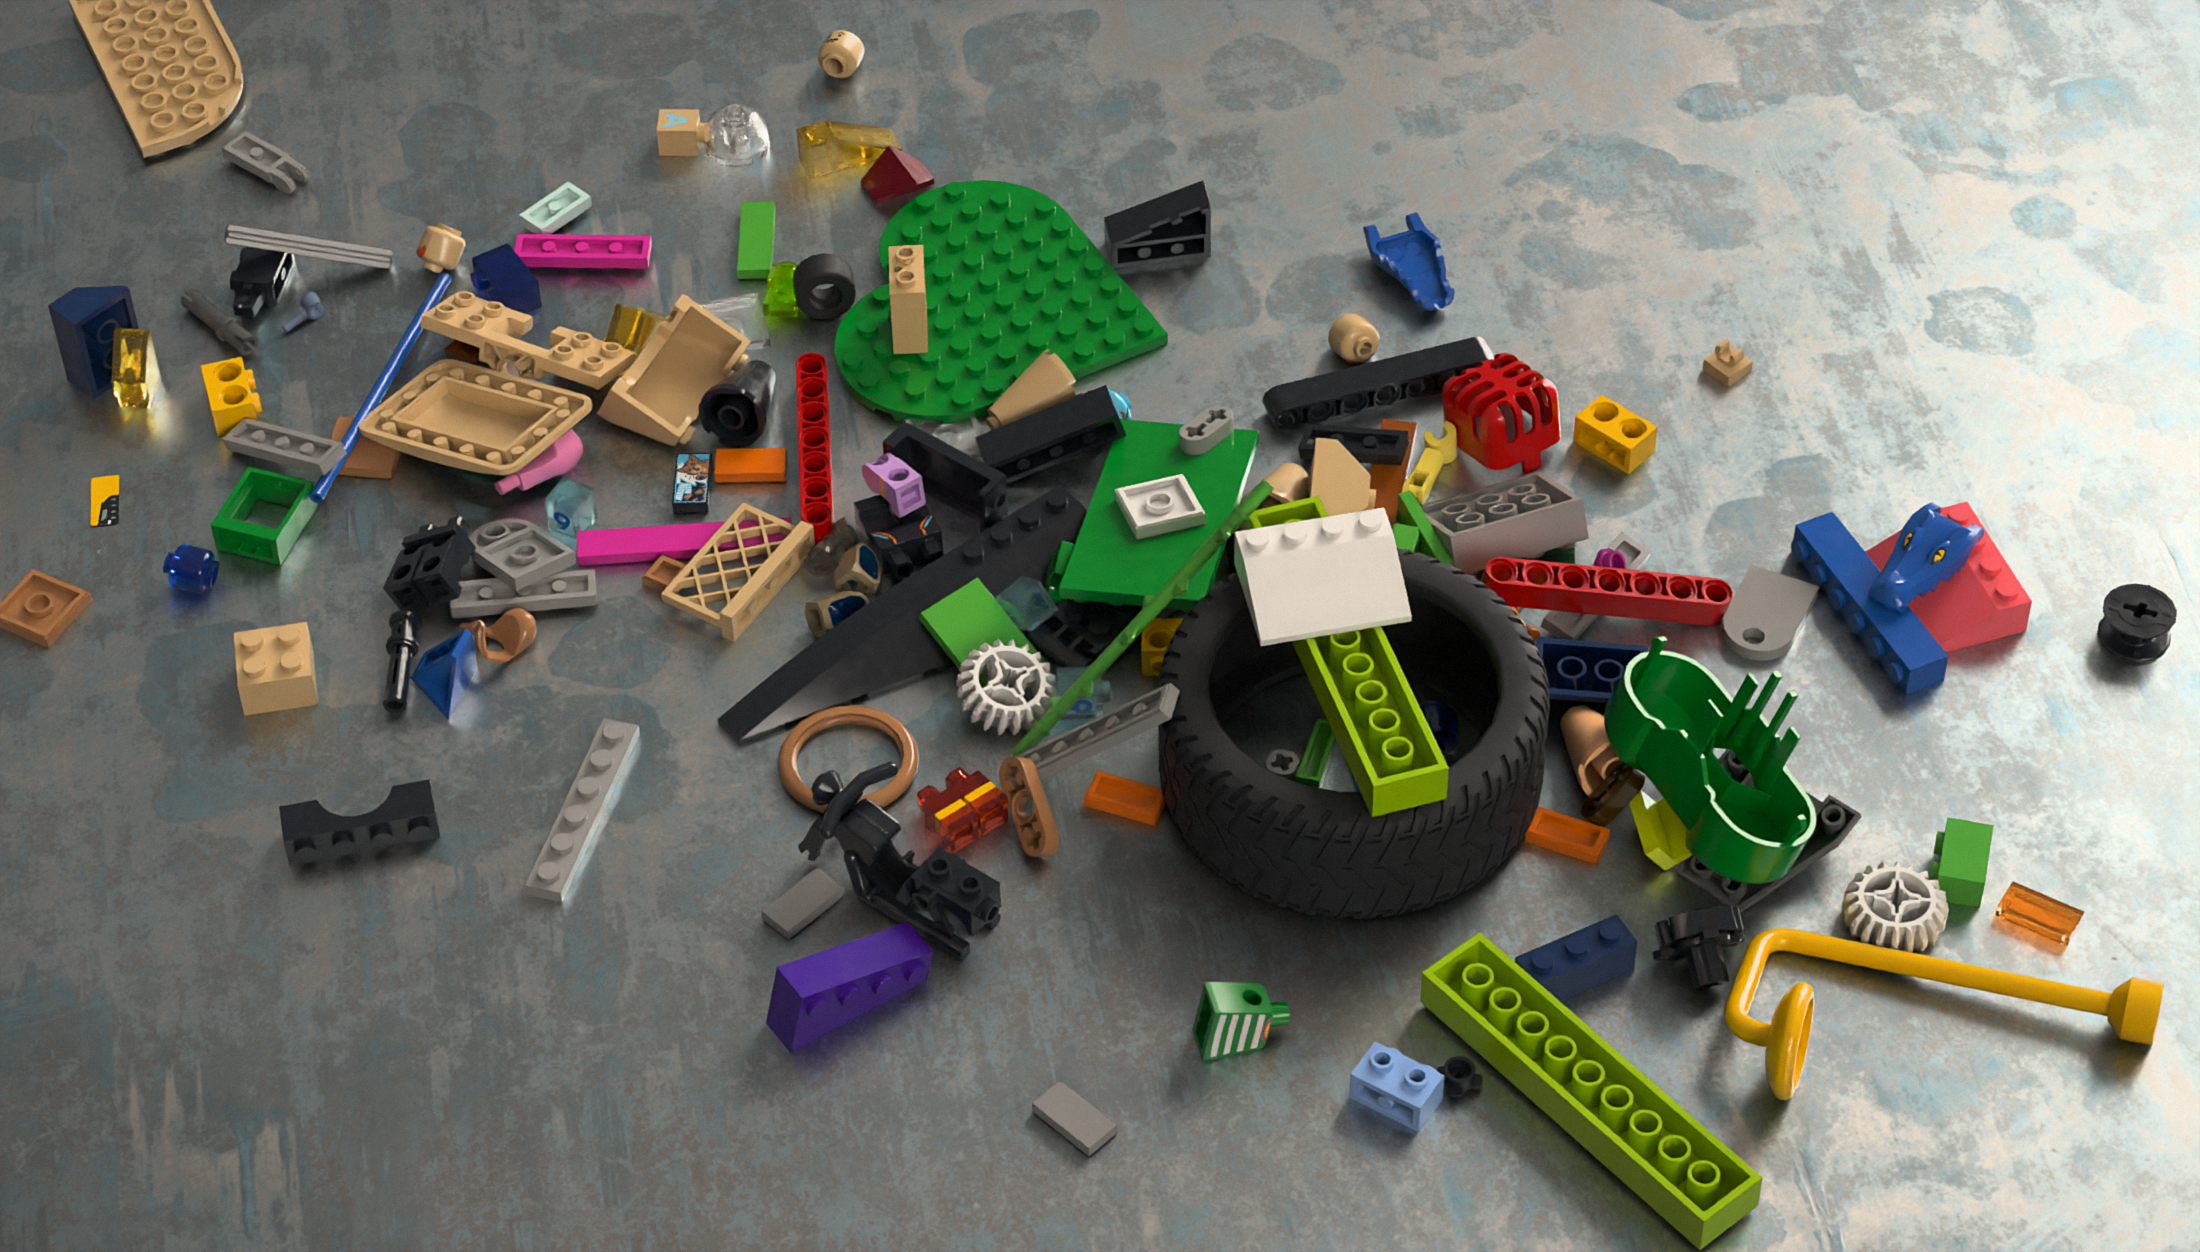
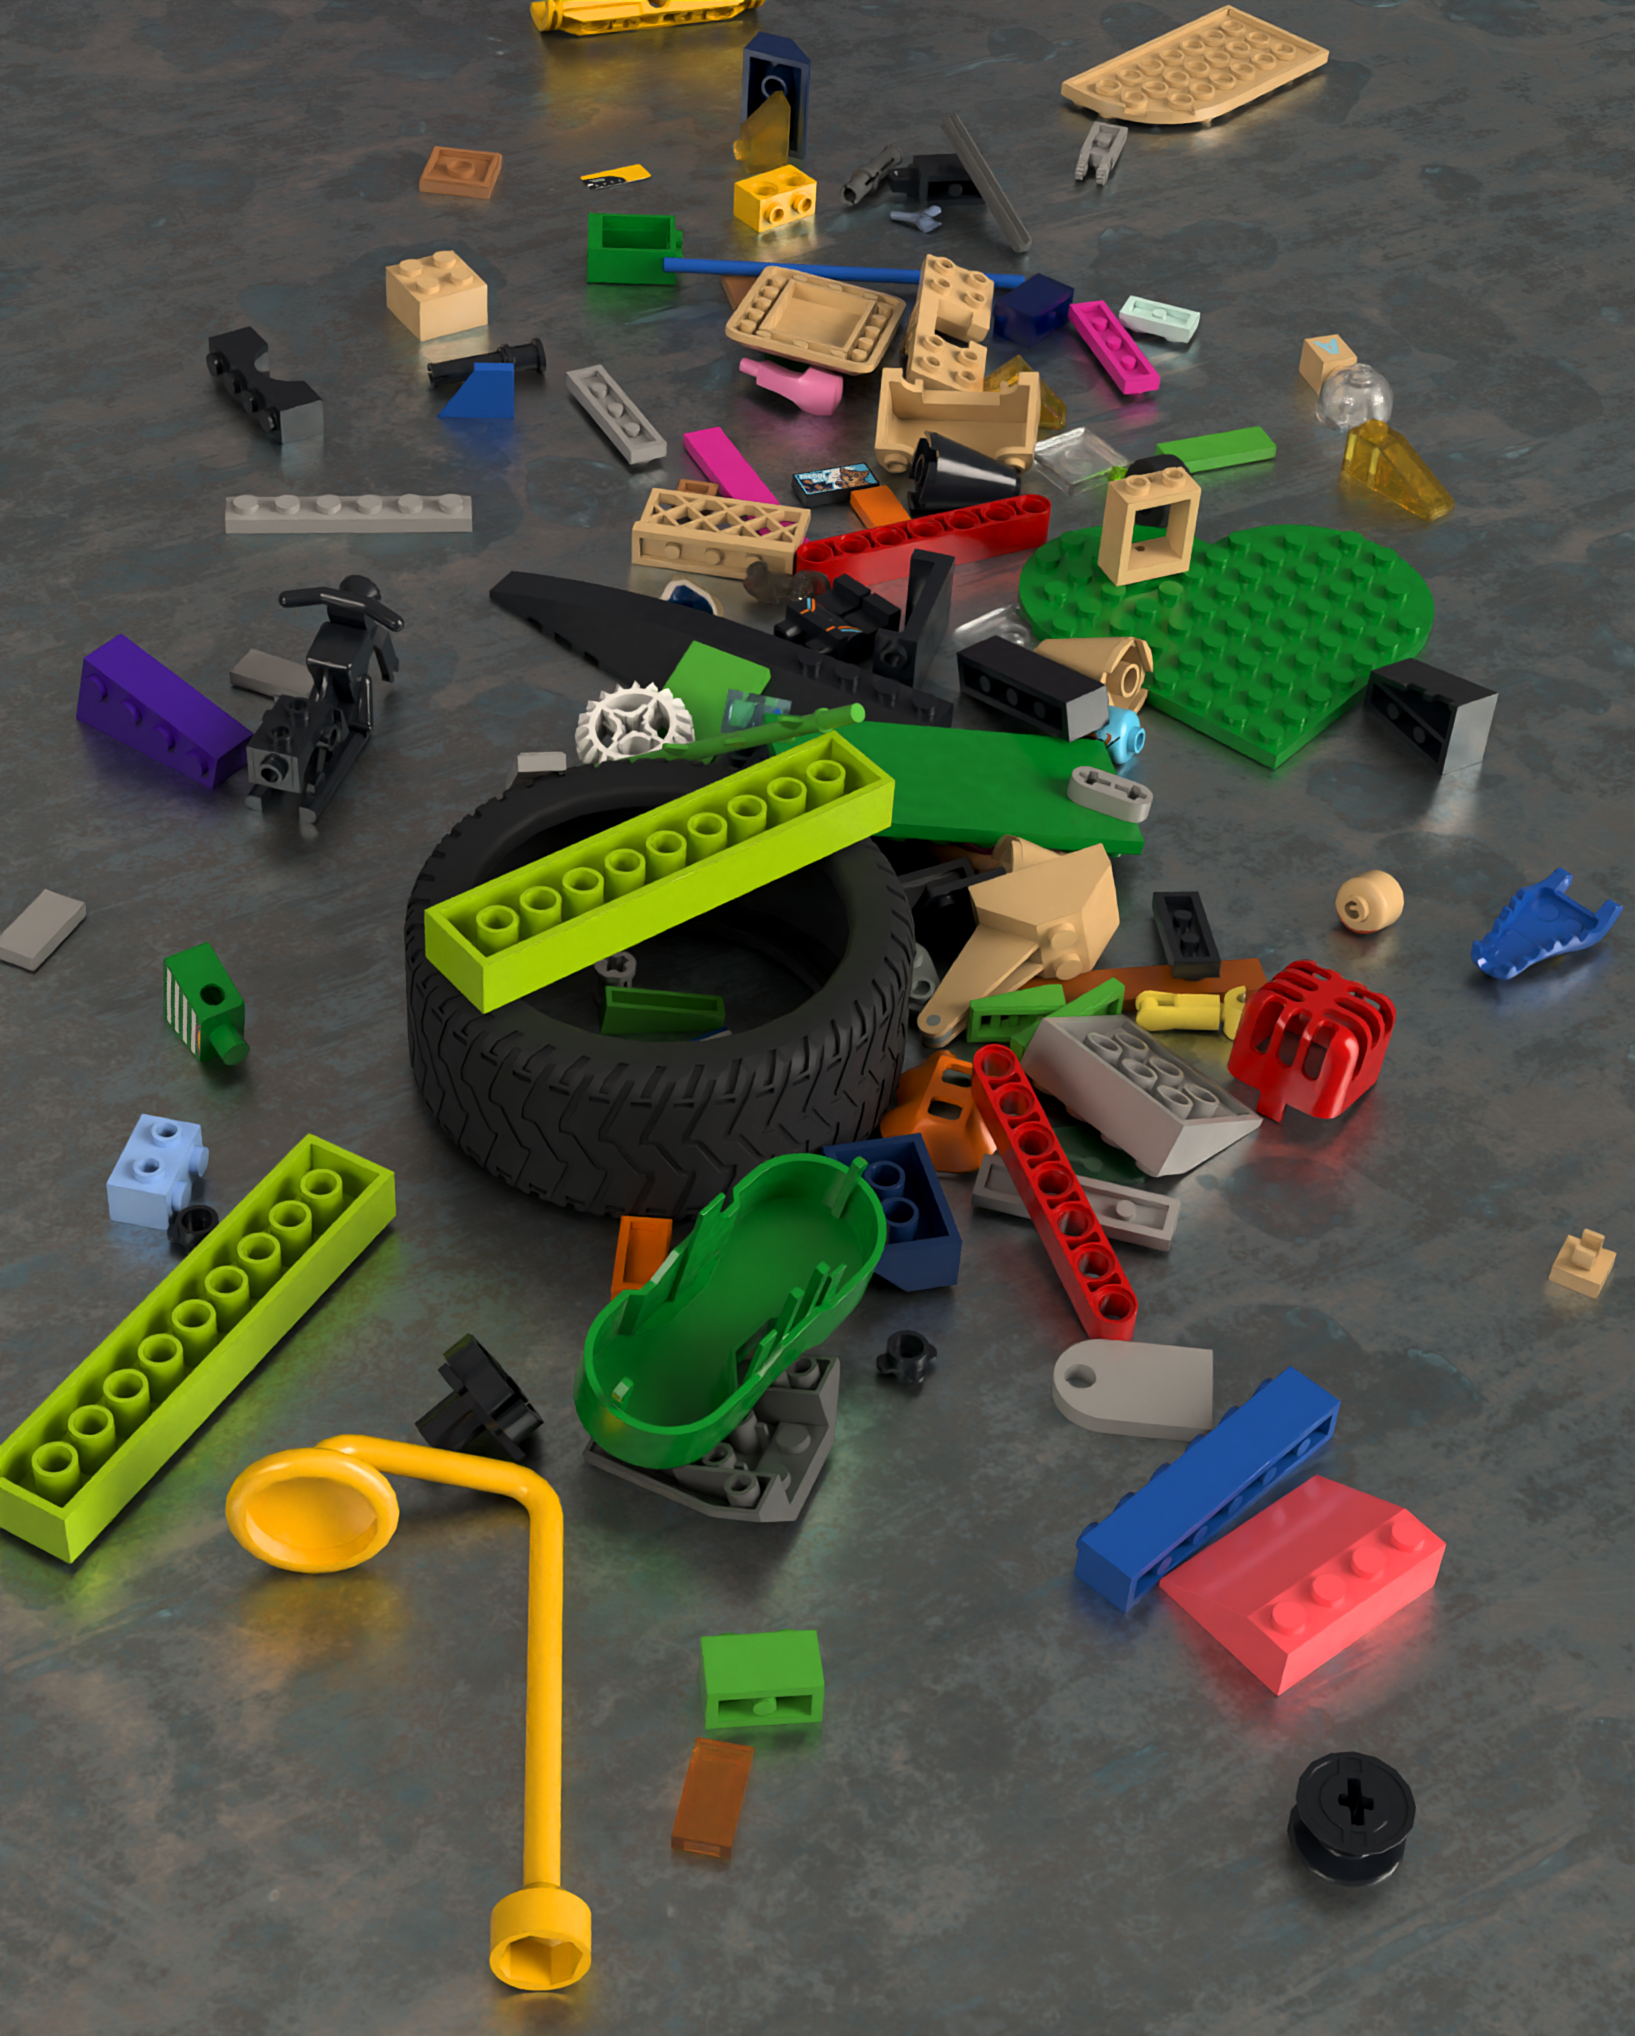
camera: 65 degrees right, 5 degrees down
clear blue head [163,543,220,595] -> none
light grey plate [222,417,347,475] -> none
black hips [383,516,476,611] -> none
tan head [416,222,466,274] -> none
medium nougat piece [459,608,536,664] -> none
light grey tile [469,518,576,591] -> none
clear light blue brick [545,477,598,540] -> none
medium nougat wedge [777,705,919,813] -> none
tan head [818,30,865,78] -> none
dark tan rock [835,543,881,598] -> none
dark red slope [860,145,935,205] -> none
lavender leg [862,452,926,518] -> none
clear red hips [917,767,1008,854] -> none
medium nougat beam [999,756,1059,858] -> none
white tile [1114,474,1206,540] -> none
white slope [1234,507,1412,646] -> none
black beam [1262,337,1494,432] -> none
dark blue brick [1515,914,1637,1002] -> none
yellow brick [1573,394,1657,474] -> none
magenta plate [1594,548,1626,569] -> none
white gear [1842,860,1949,953] -> none
blue animal [1869,502,1984,614] -> none

